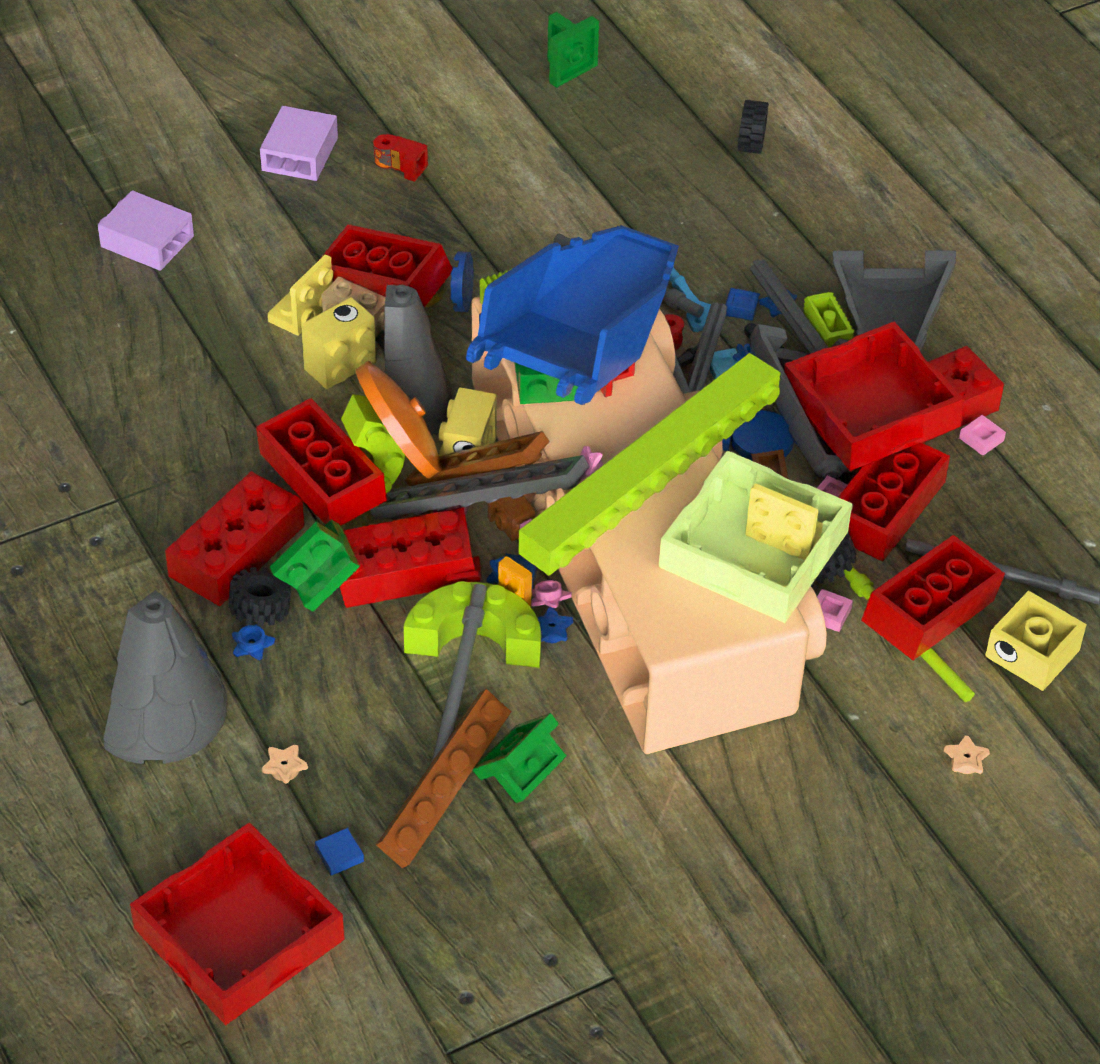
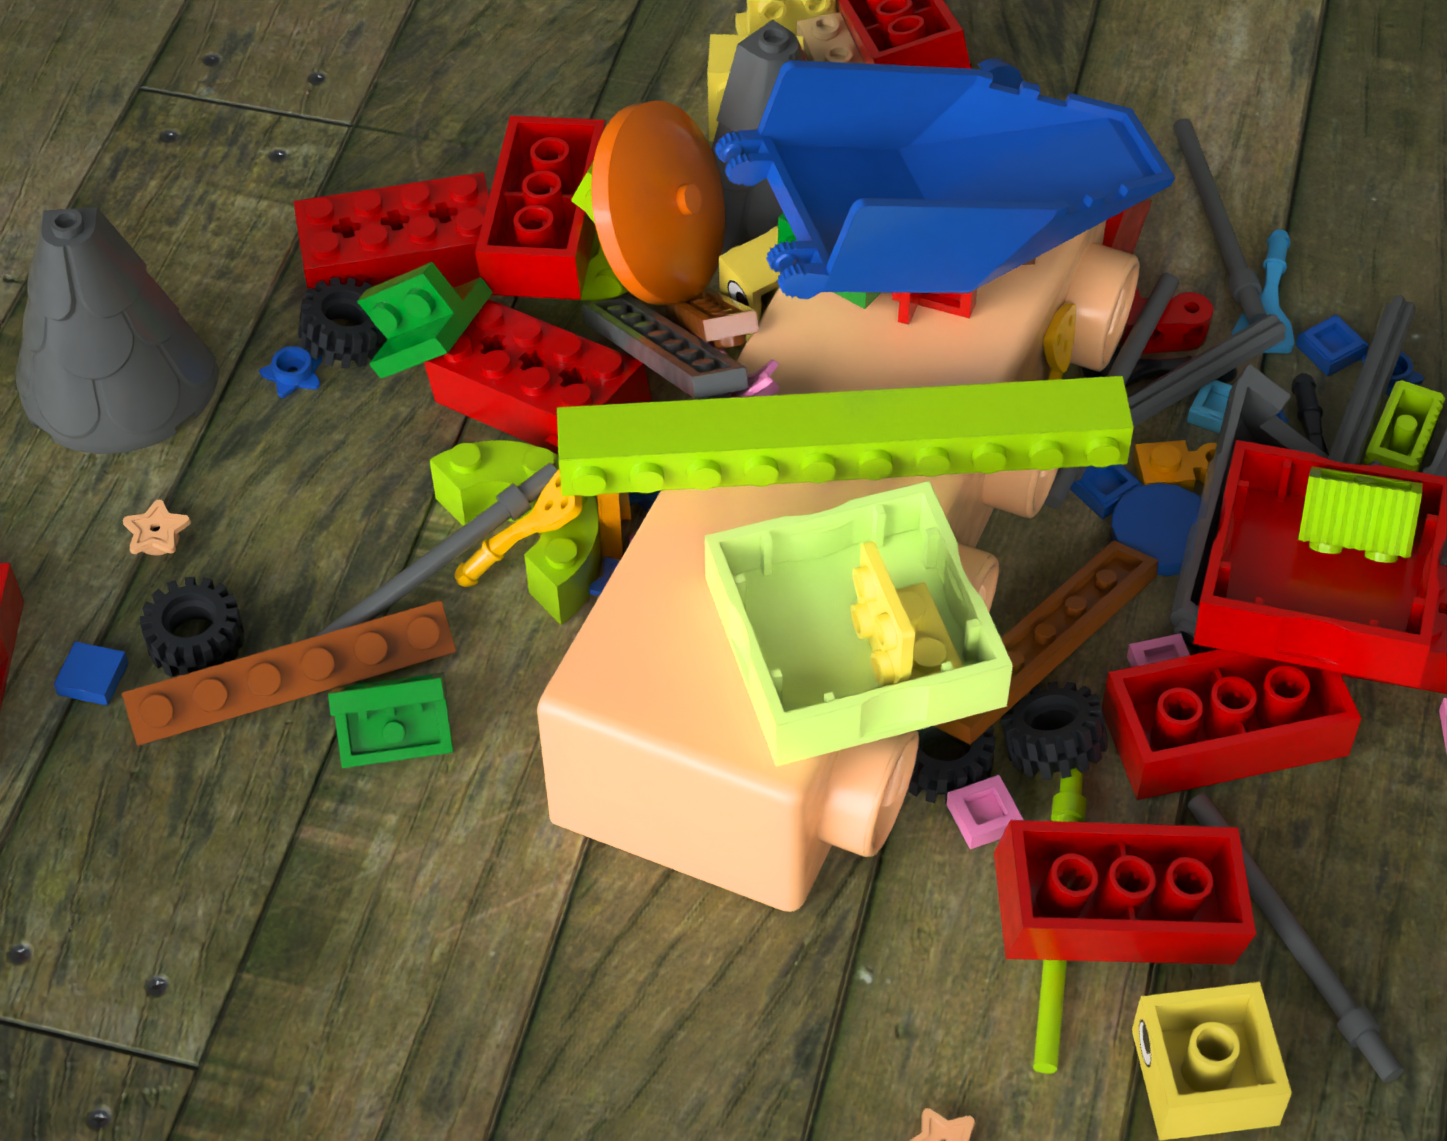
camera: 45 degrees right, 5 degrees up
none -> black tyre [140,577,244,677]
none -> yellow piece [454,469,583,587]
none -> lime brick [1298,466,1422,563]

